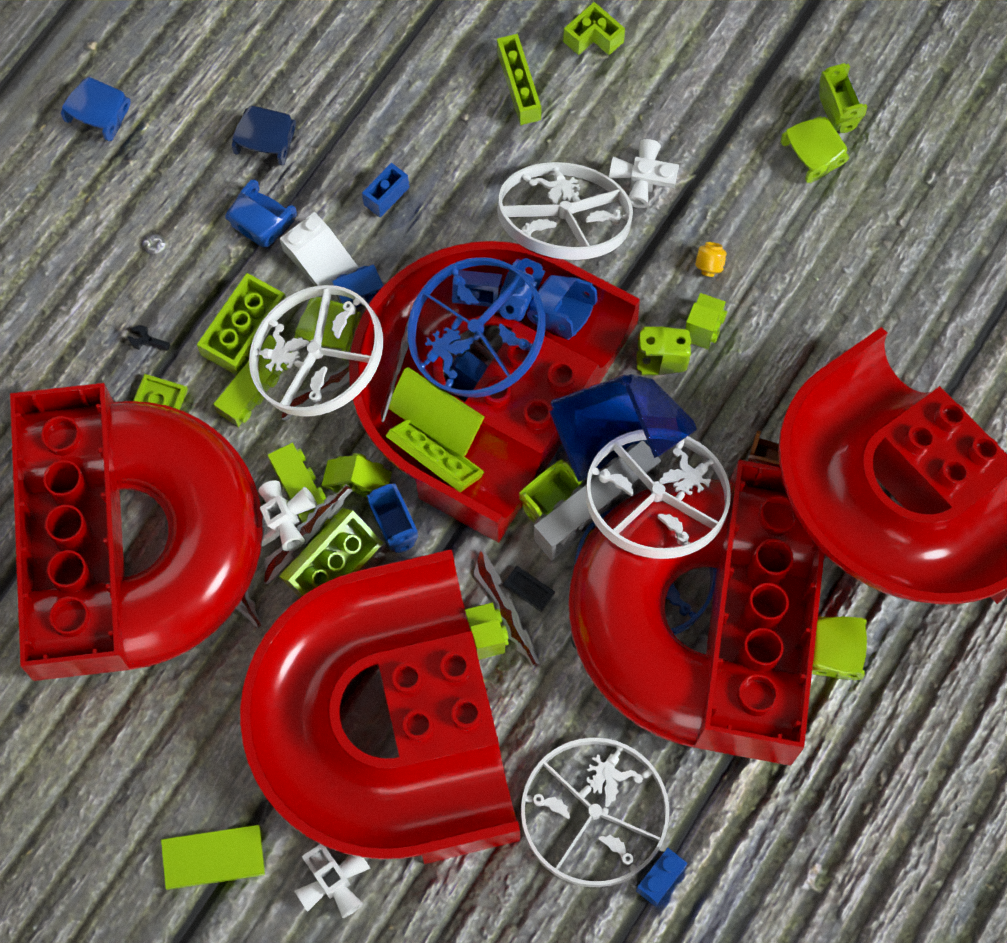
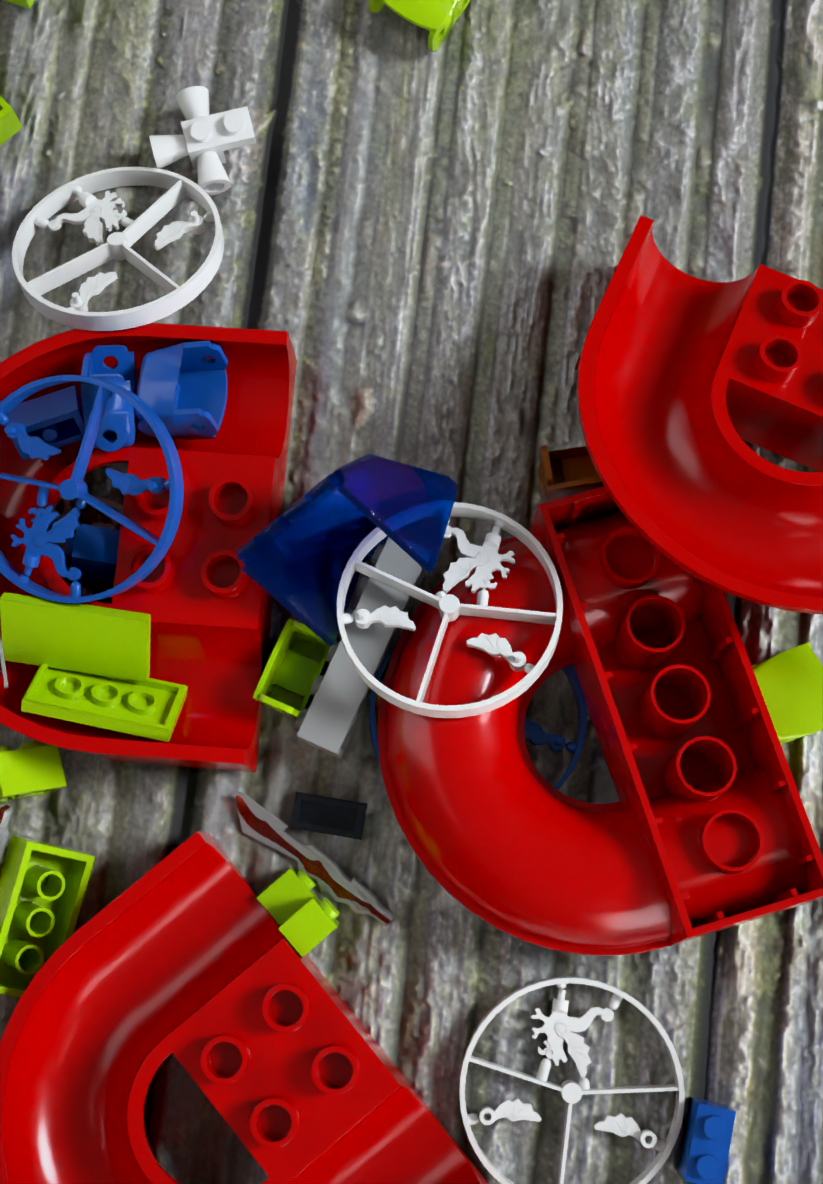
camera: 25 degrees left, 10 degrees up
blue piece [367,483,418,553] -> none
lime piece [636,326,691,375] -> none
lime brick [685,293,728,350] -> none
yellow head [695,242,727,277] -> none

